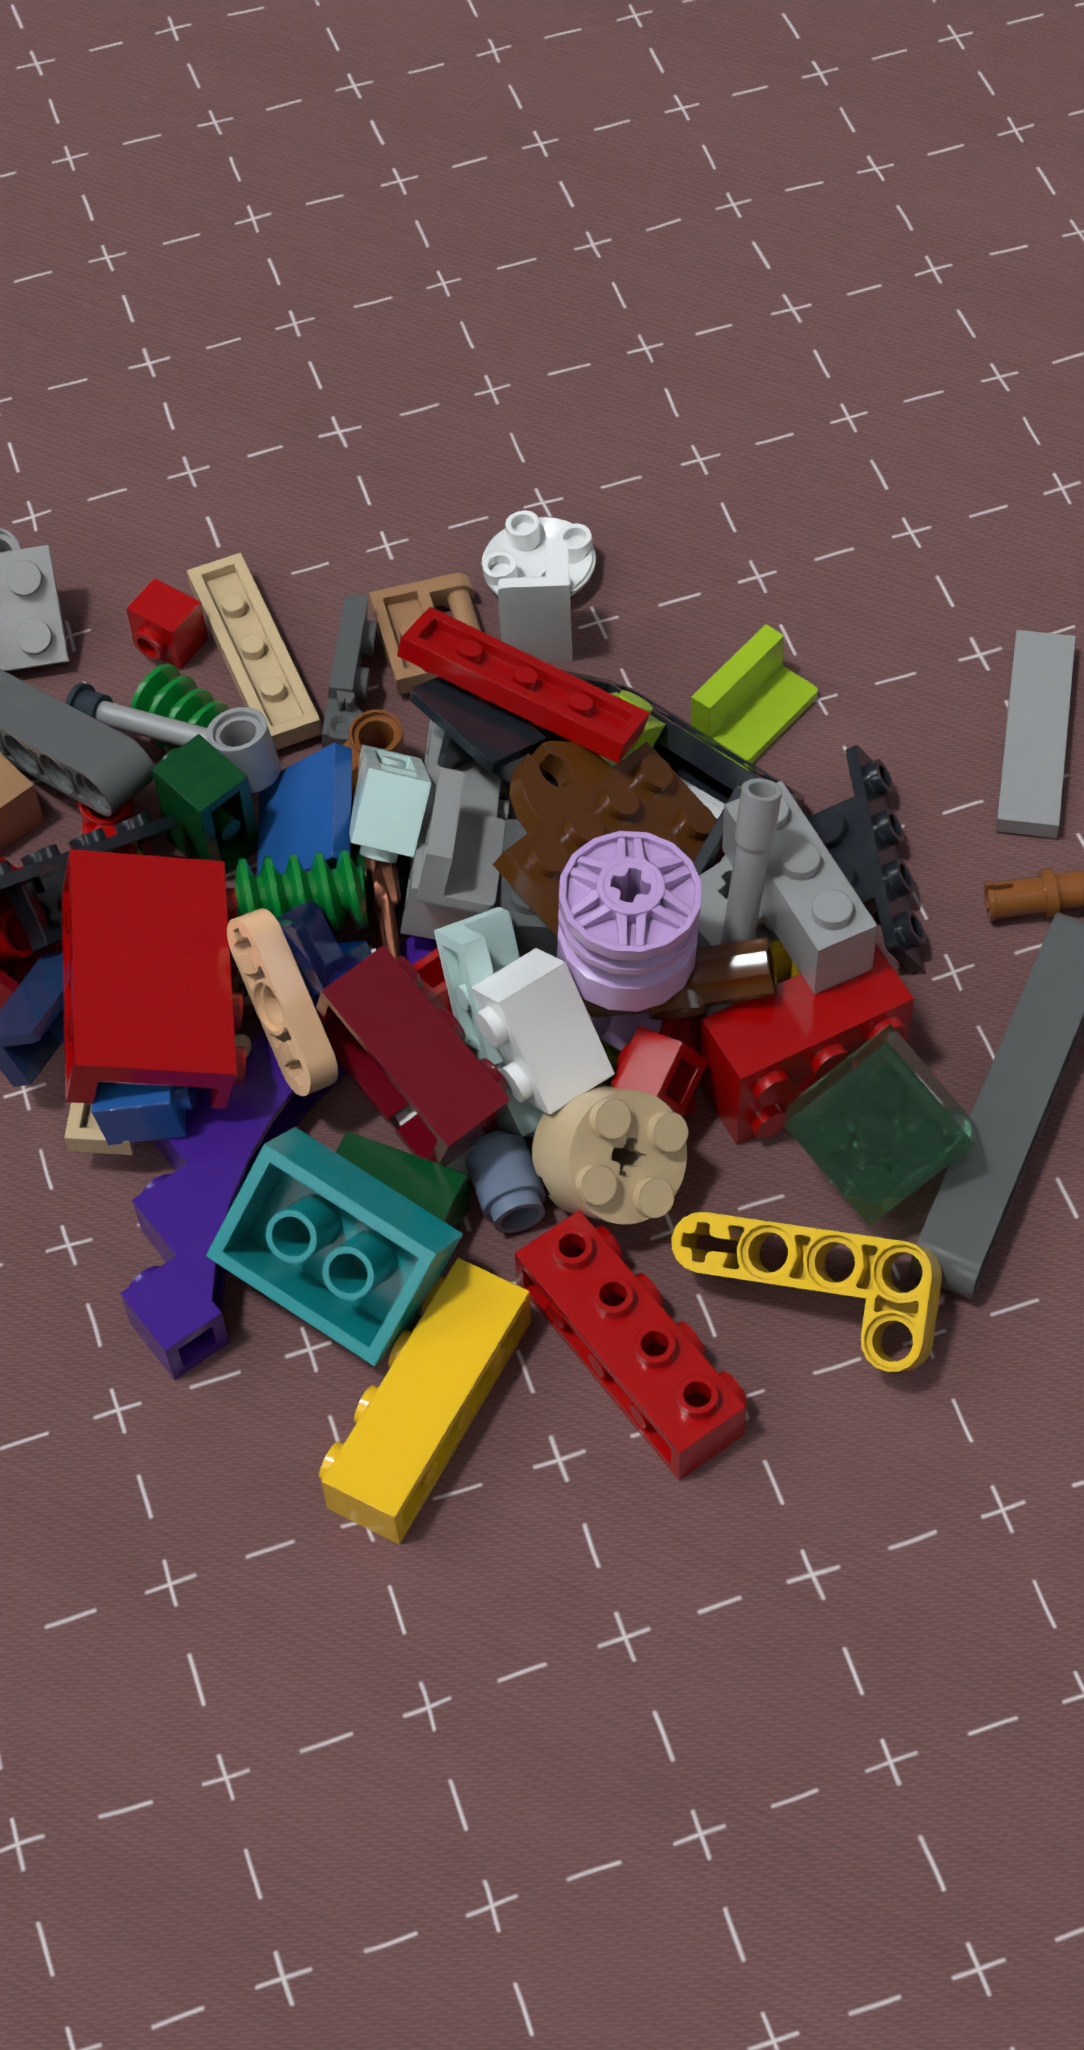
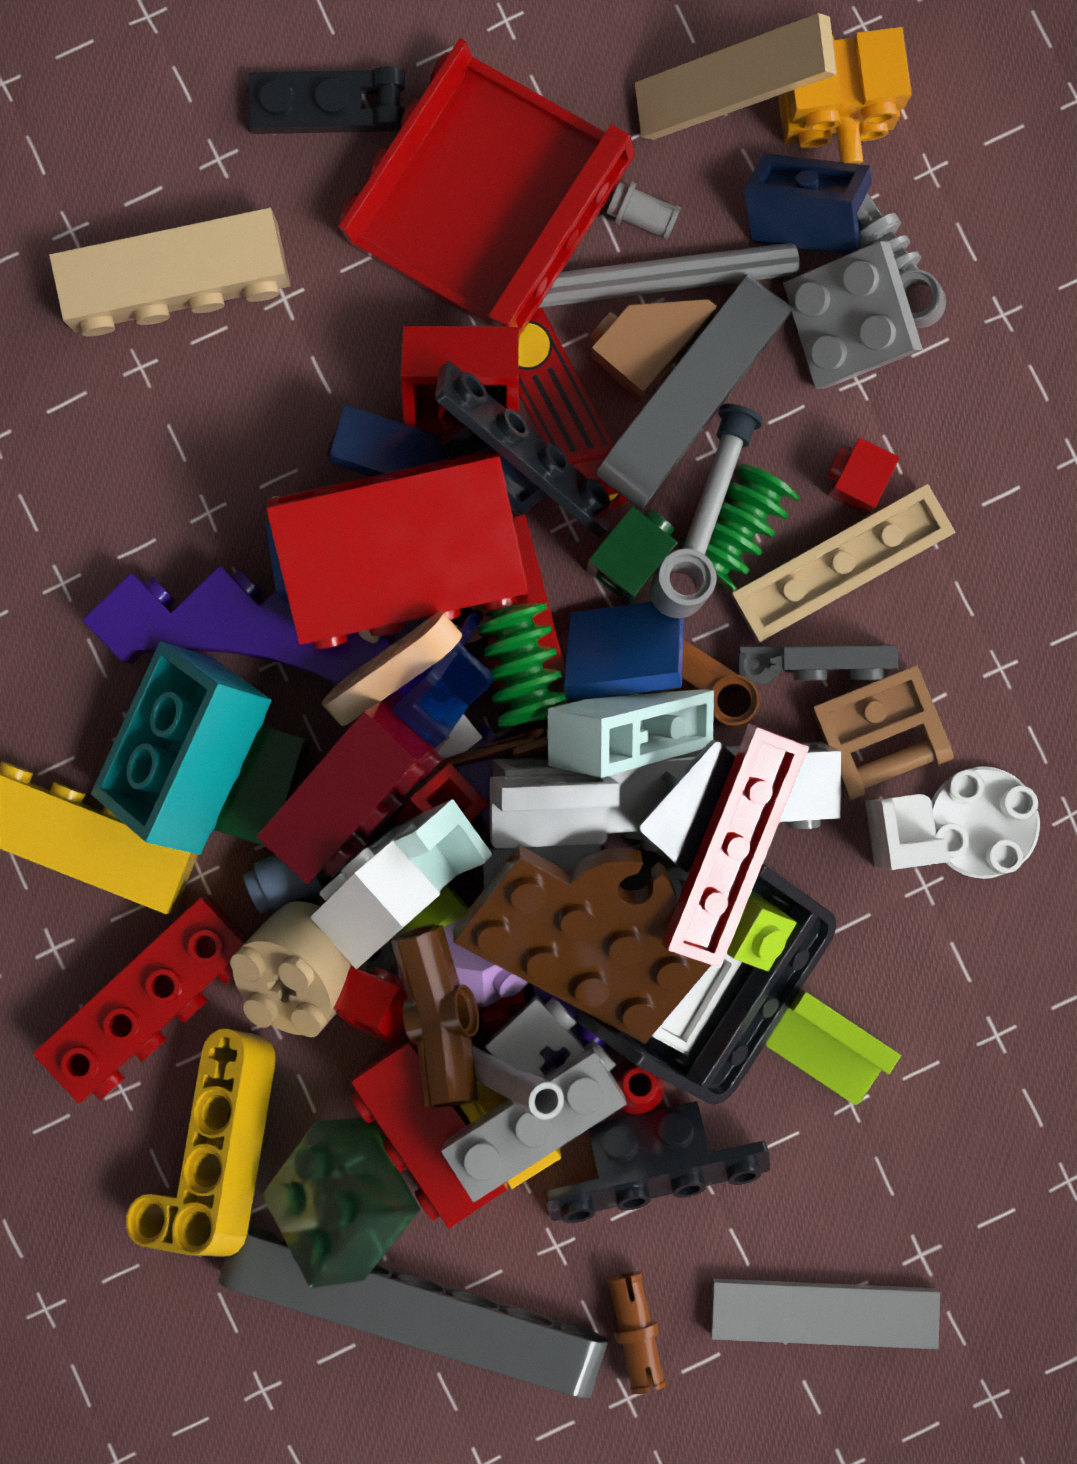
camera: 80 degrees right, 30 degrees up
lavender wheel [557,831,702,1012] -> none

